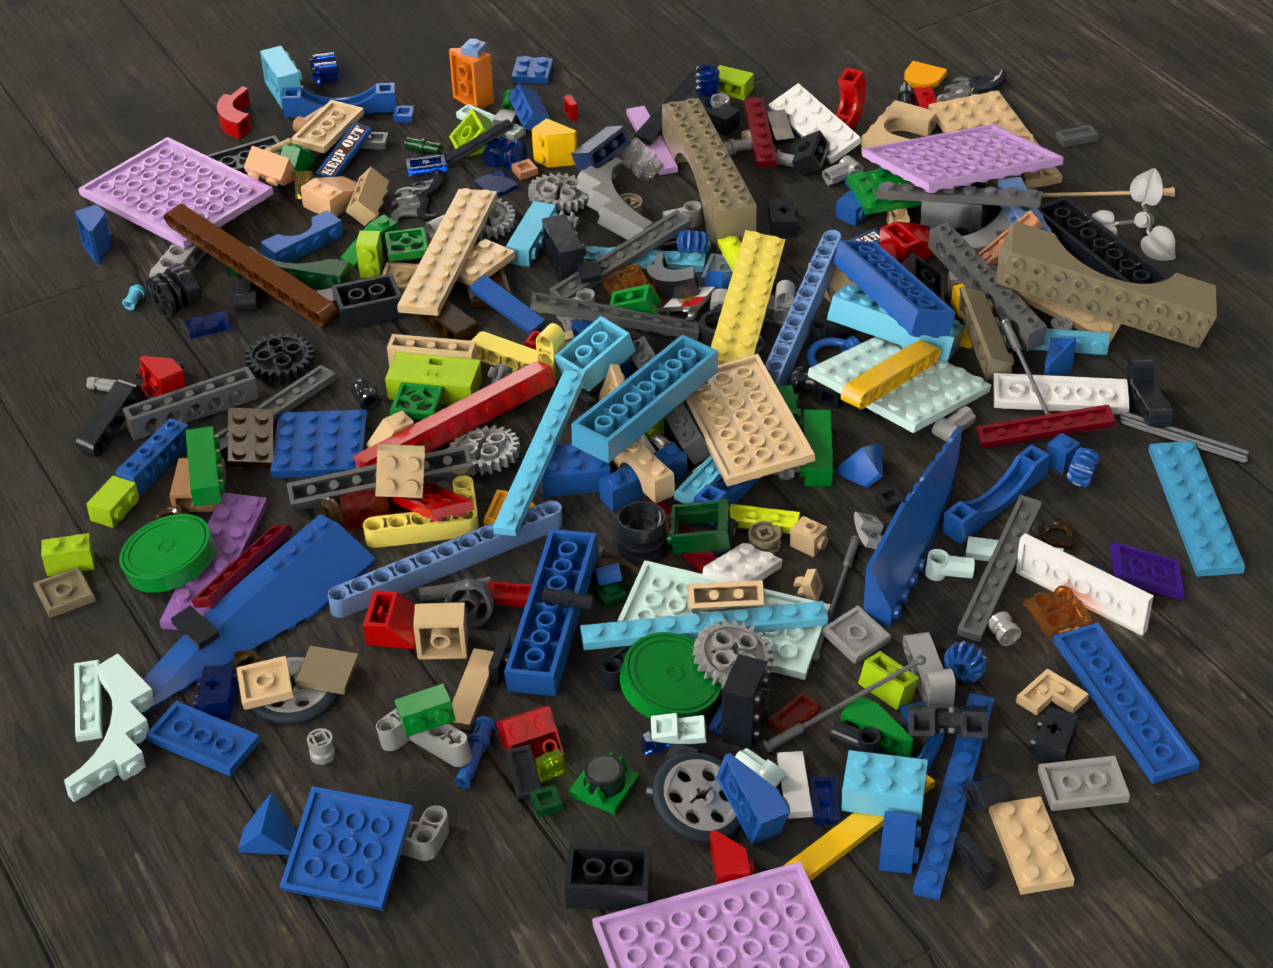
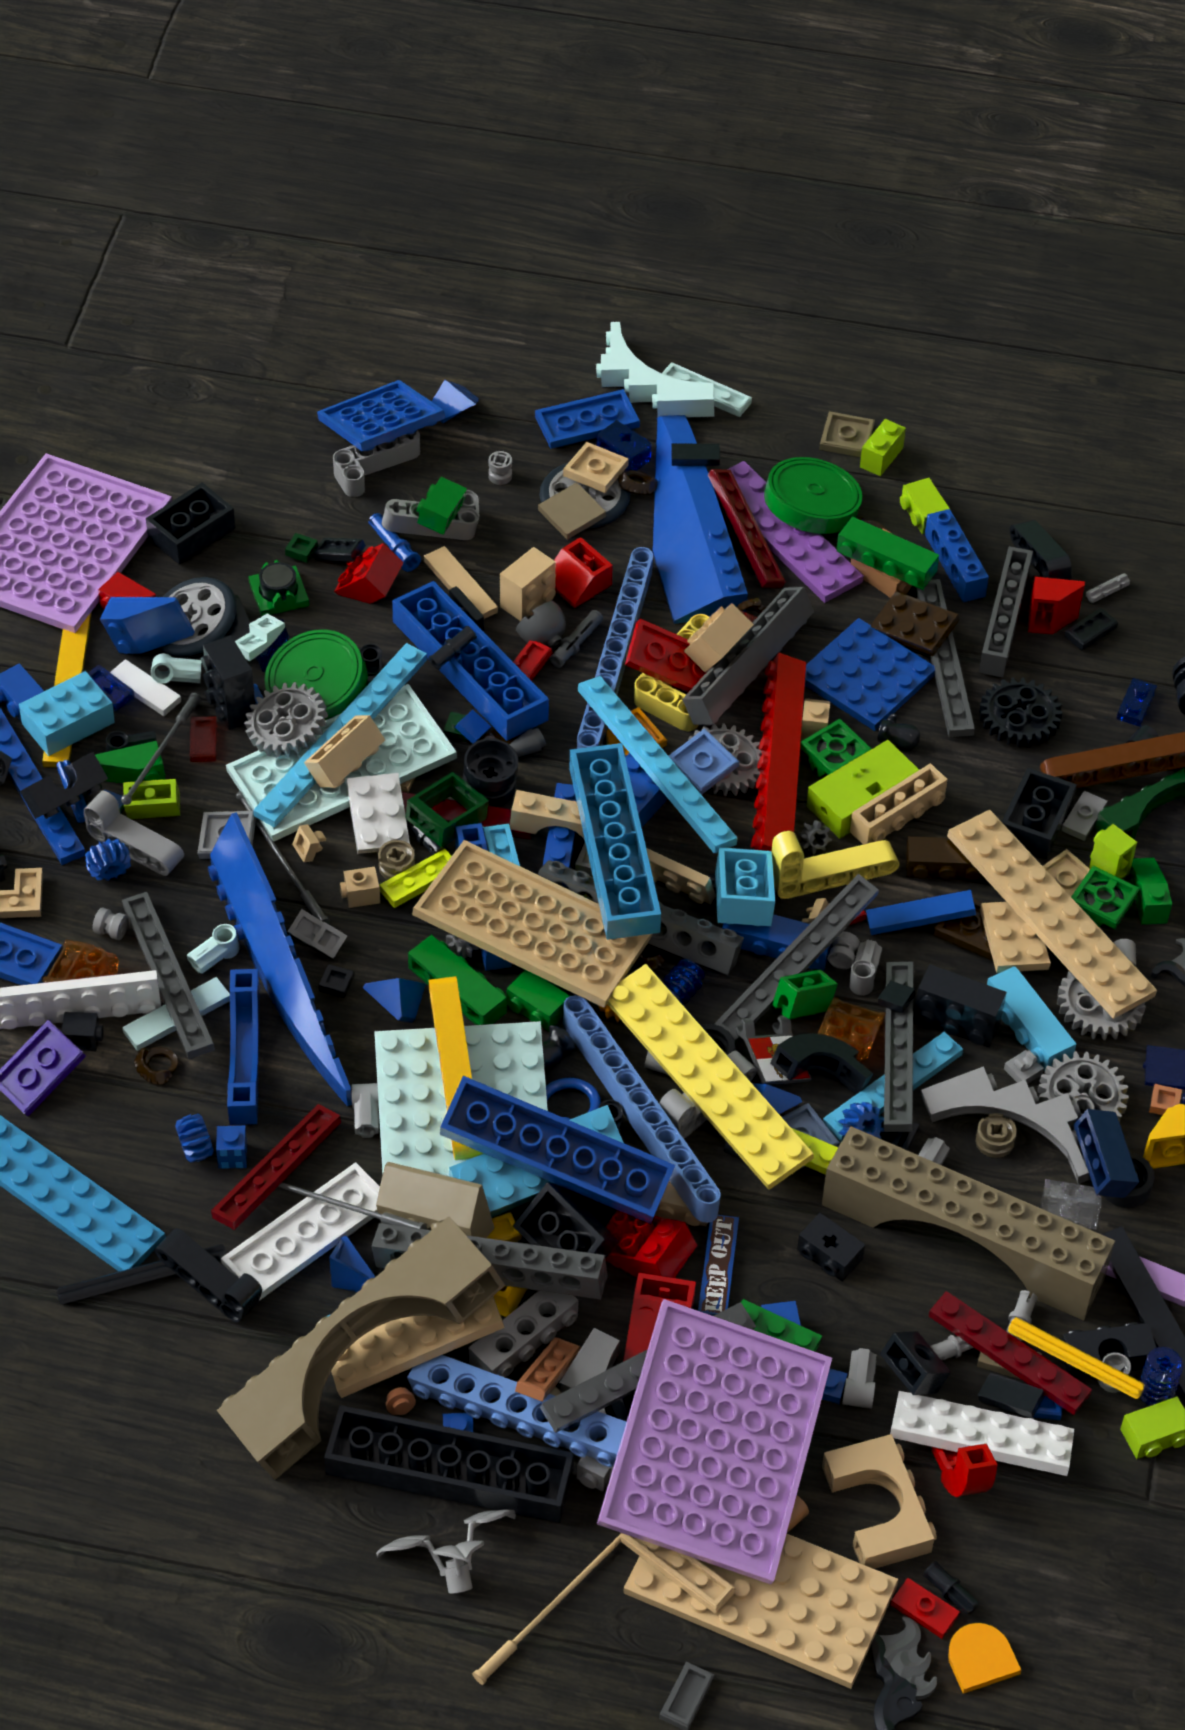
camera: 130 degrees right, 10 degrees up
clear neon green plate [535,749,564,783] -> none
none -> medium blue tile [669,728,739,795]
none -> yellow axle [1008,1317,1145,1399]

